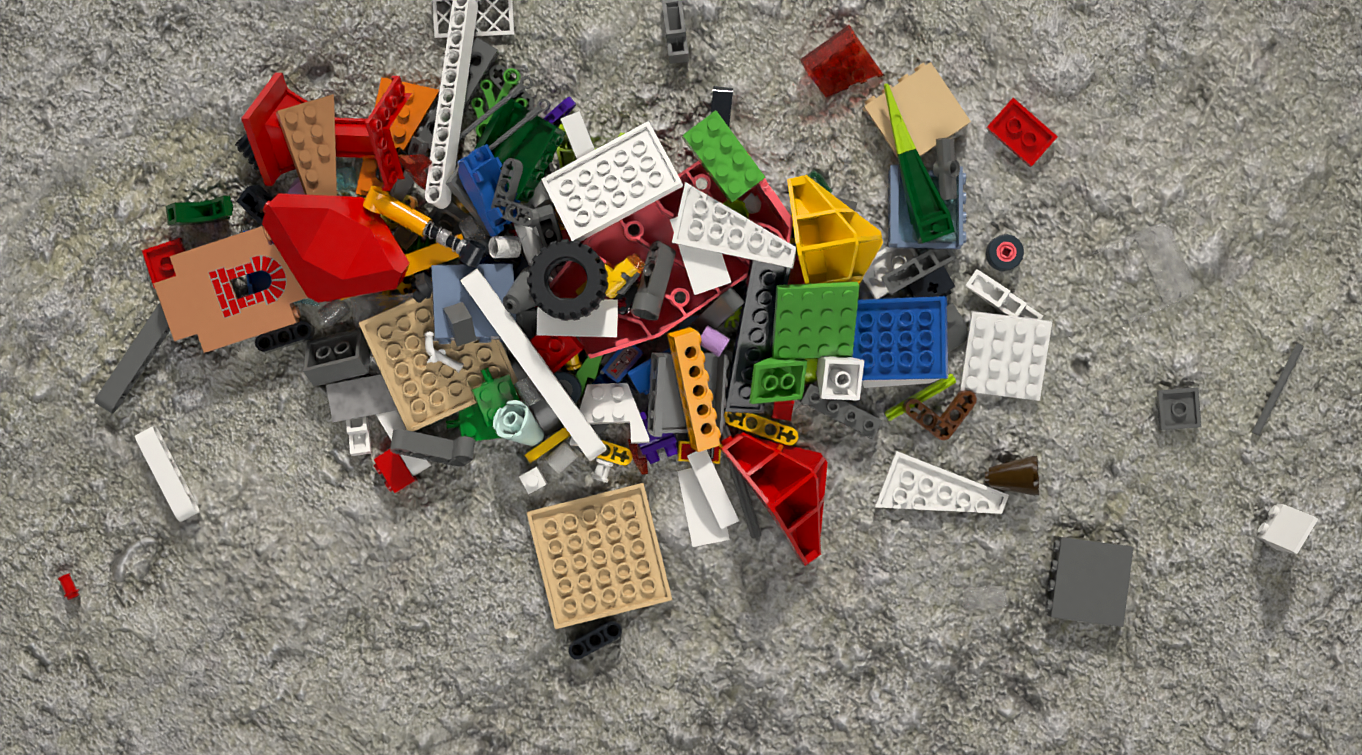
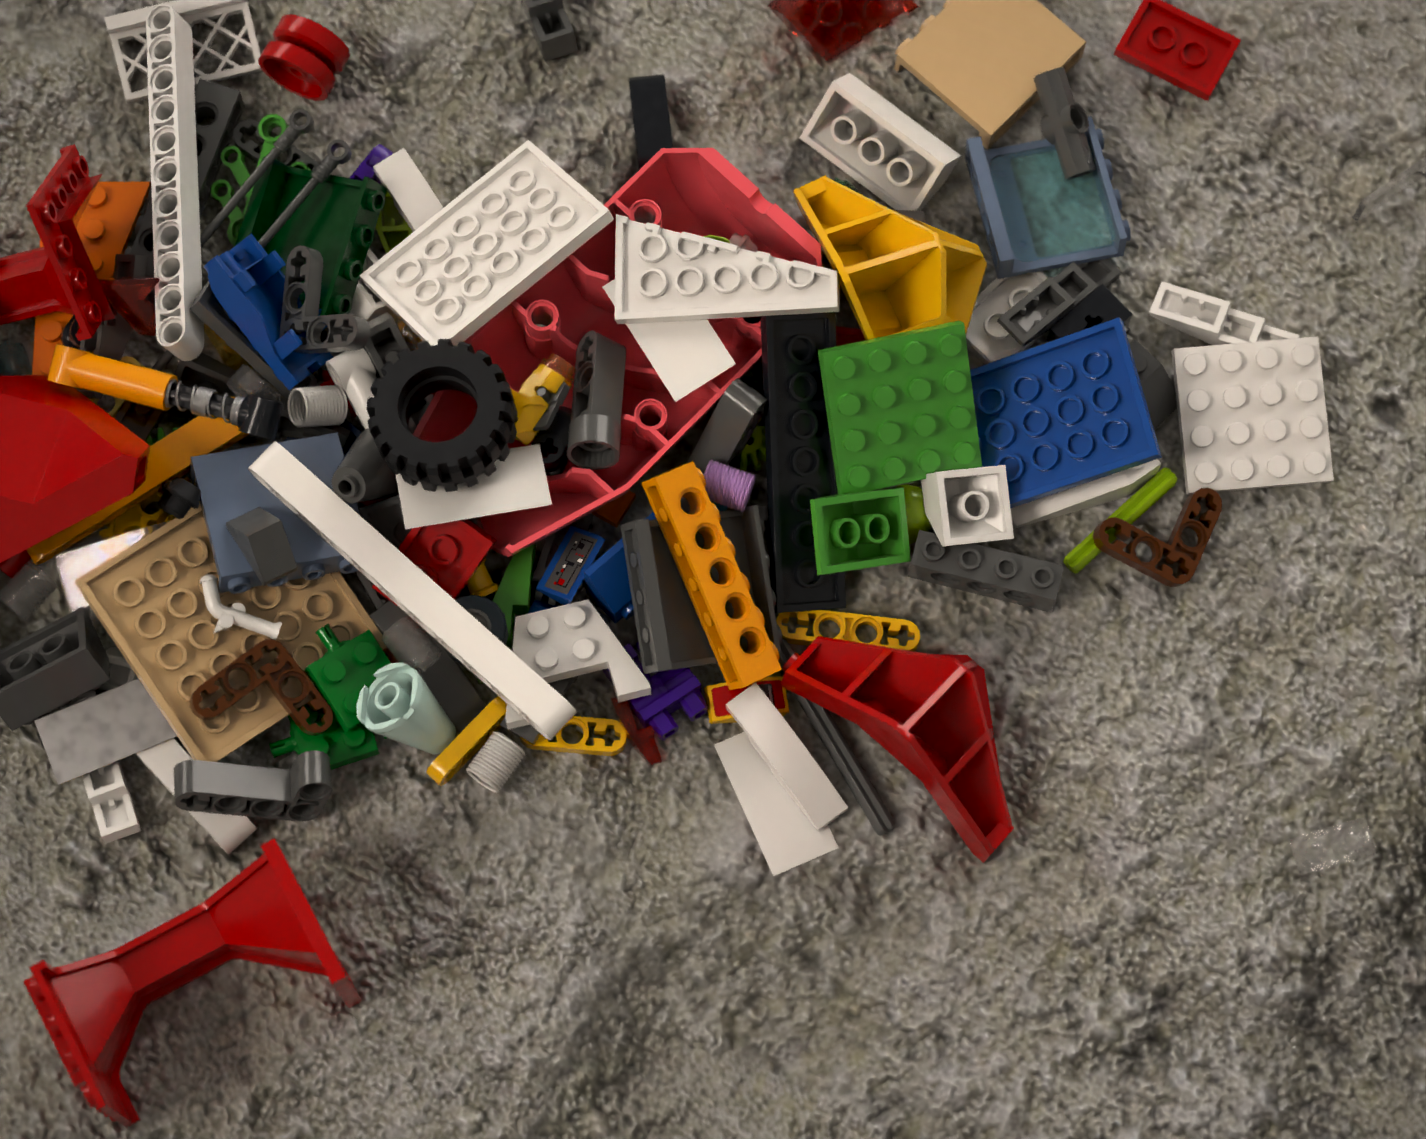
camera: 10 degrees left, 15 degrees down
red brick [373,449,418,493] -> none
white brick [519,467,548,494] -> none
tan plate [527,483,672,629] -> none
black beam [568,620,622,660] -> none
white bush [591,459,614,483] -> none
bright green brick [682,110,765,203] -> none
red panel [771,400,795,421] -> none
white wing [874,451,1009,514] -> none
dark green plate [884,83,955,244] -> none
black wheel [985,234,1024,271] -> none
dark brown cone [985,456,1039,496] -> none
none -> red panel [23,838,362,1128]
none -> reddish brown beam [190,639,333,736]
none -> red wheel [258,14,350,101]
none -> white slope [799,73,961,211]

